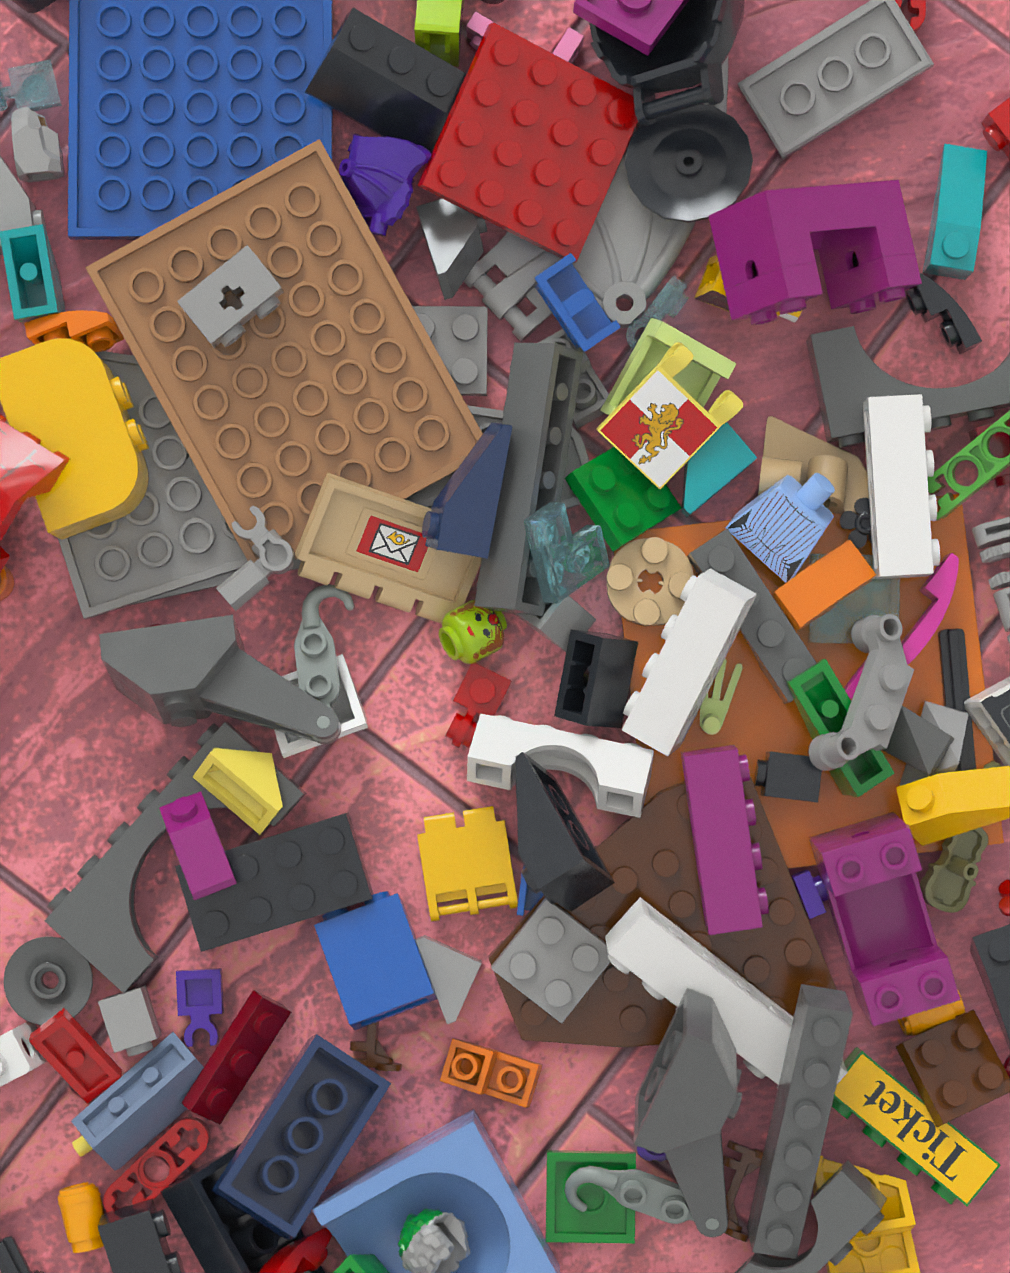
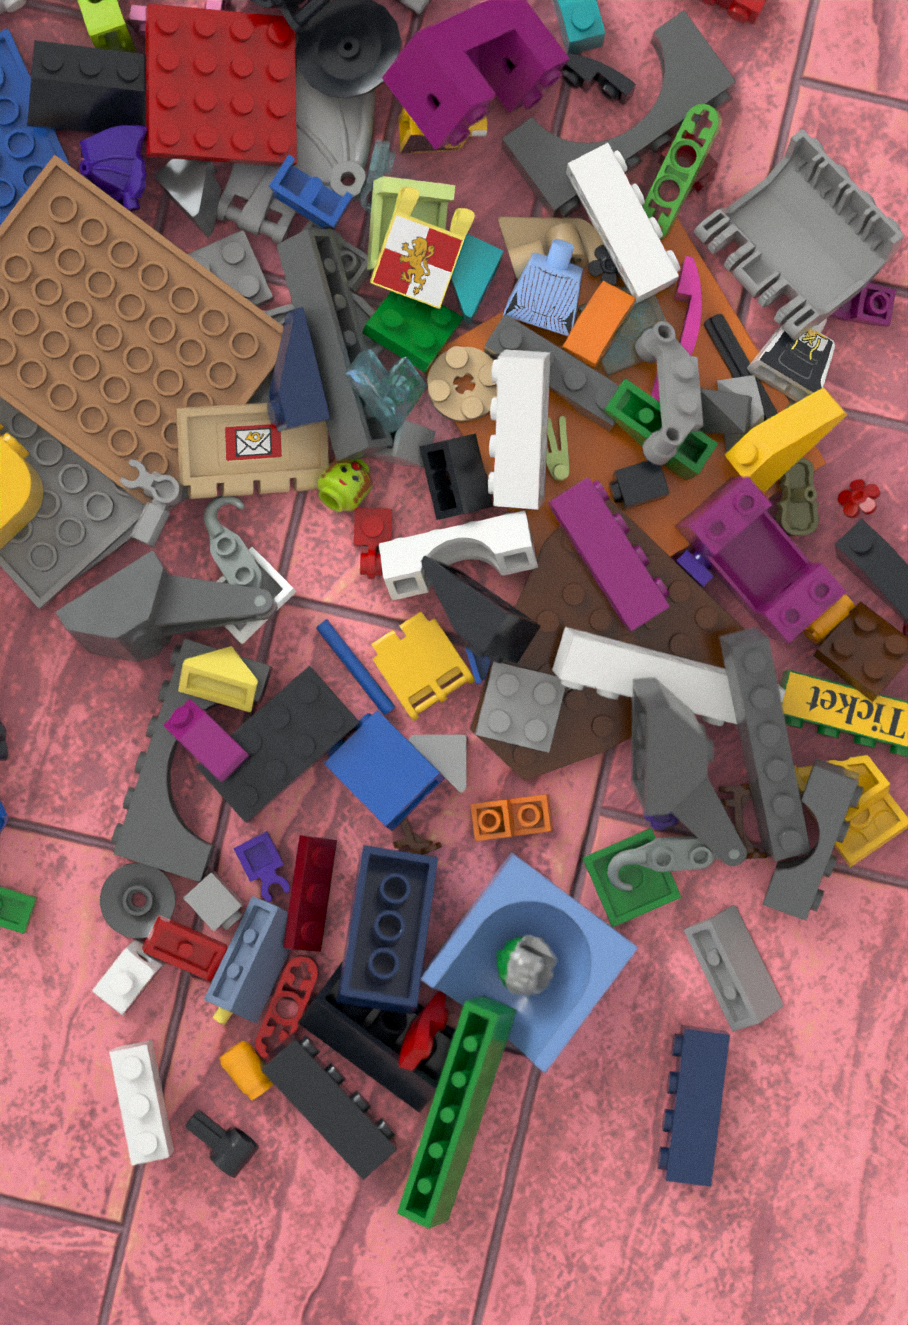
camera: 25 degrees left, 0 degrees up
light grey brick [177,245,284,348] -> none
none -> blue bar [316,619,396,716]

